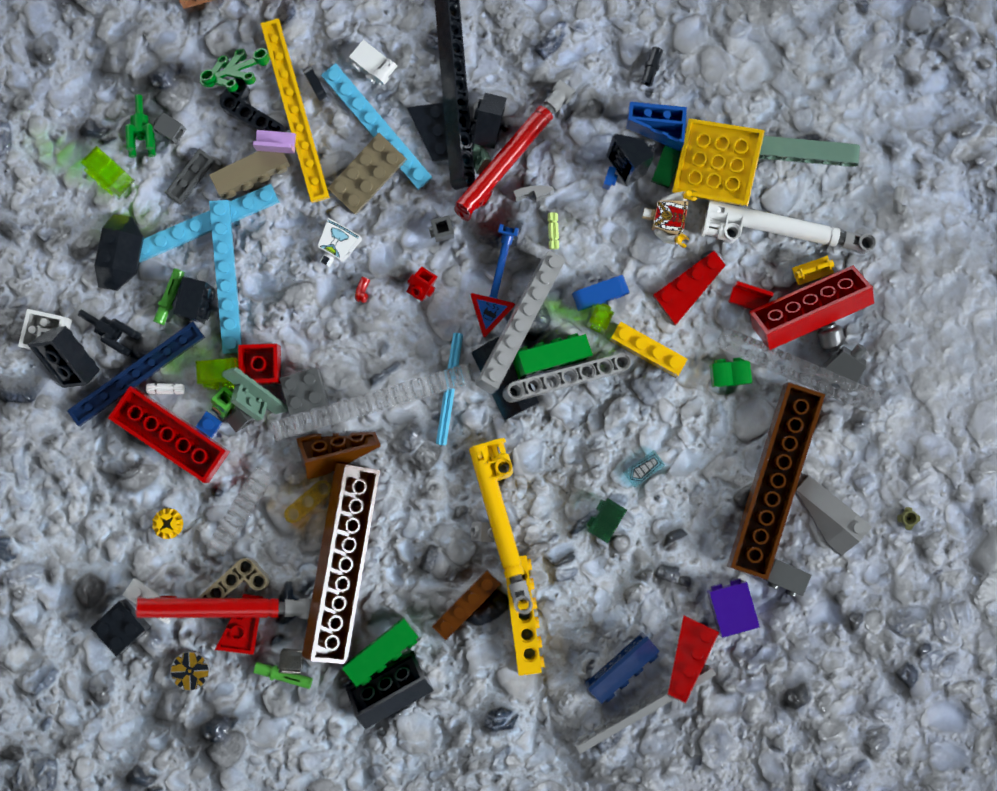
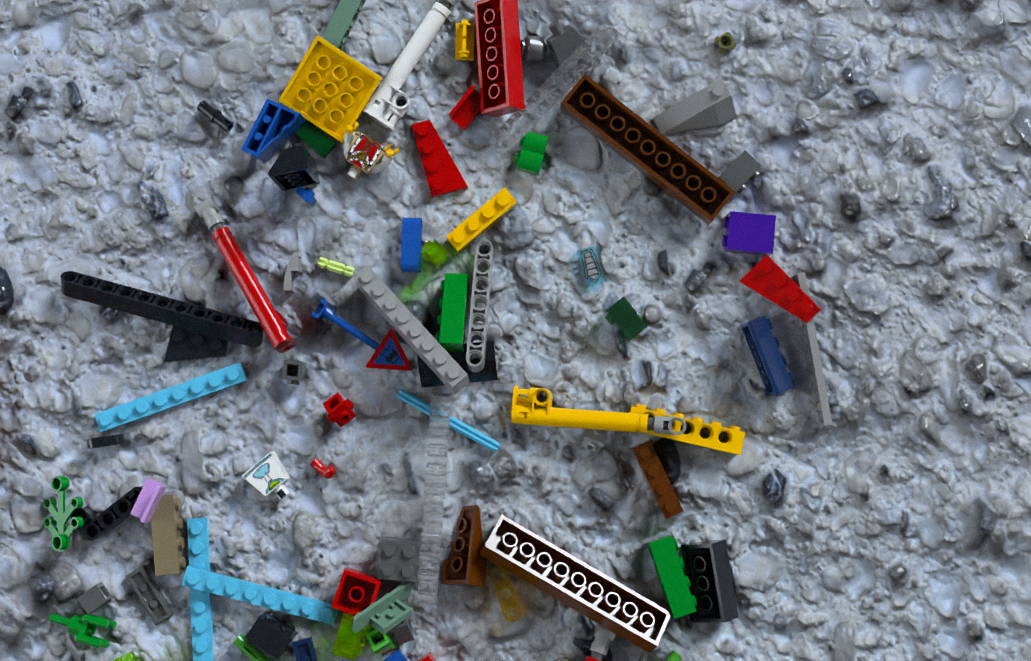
camera: 70 degrees left, 0 degrees up
yellow plate [261,18,330,203] -> none
dark tan plate [328,133,407,215] -> none
white hinge [349,39,397,86] -> none
black brick [471,93,507,149] -> none
sand green slope [472,139,491,175] -> none

